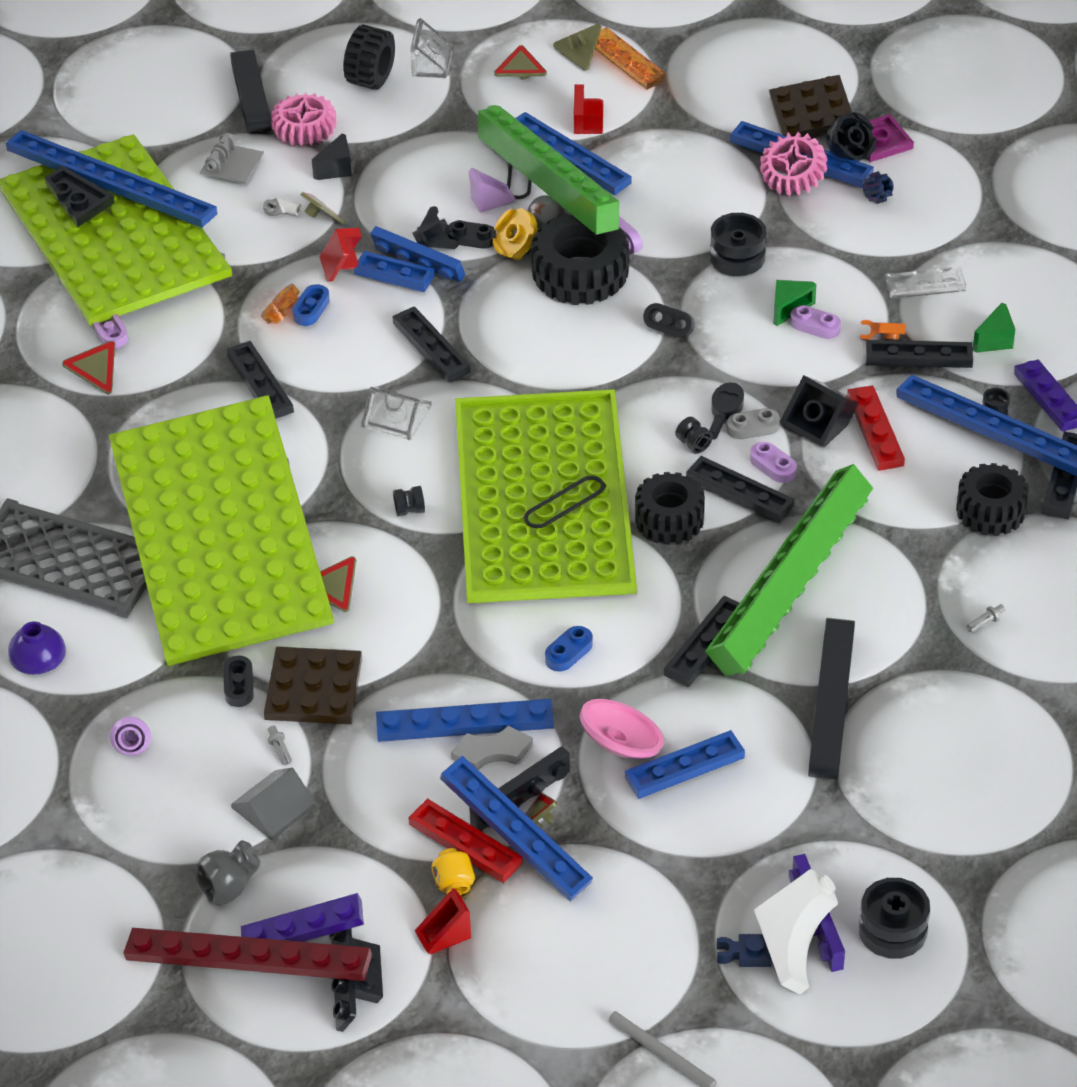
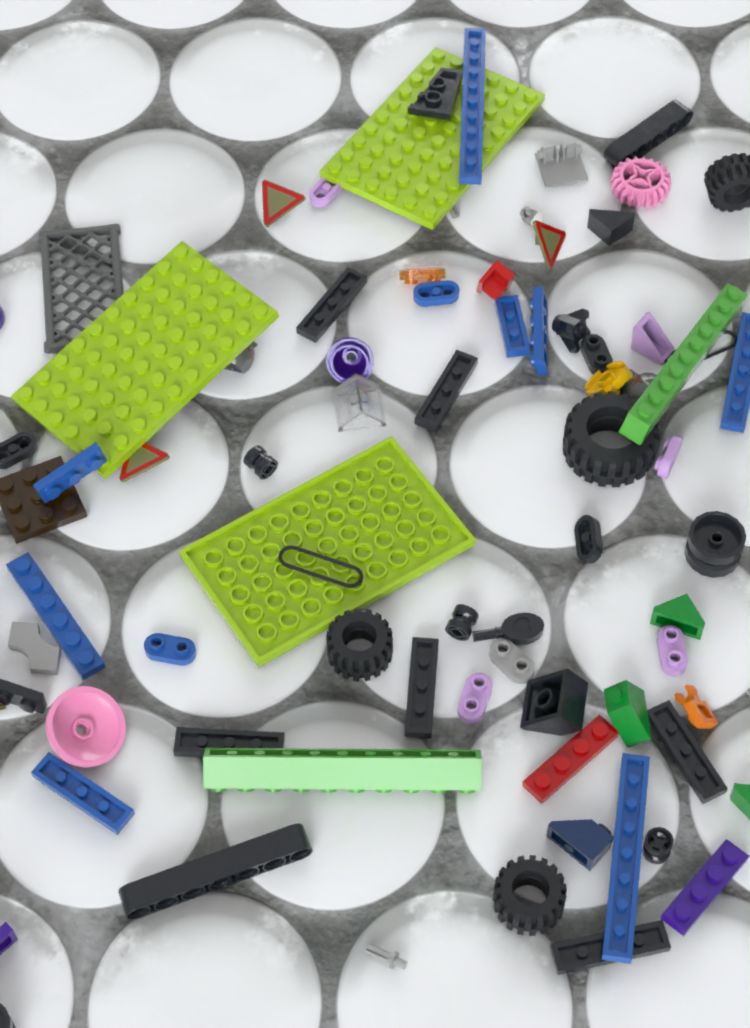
camera: 60 degrees right, 10 degrees up
none -> blue plate [33,442,107,504]
none -> piece [326,337,374,385]
none -> dark blue slope [546,819,614,871]
none -> green slope [604,680,652,748]

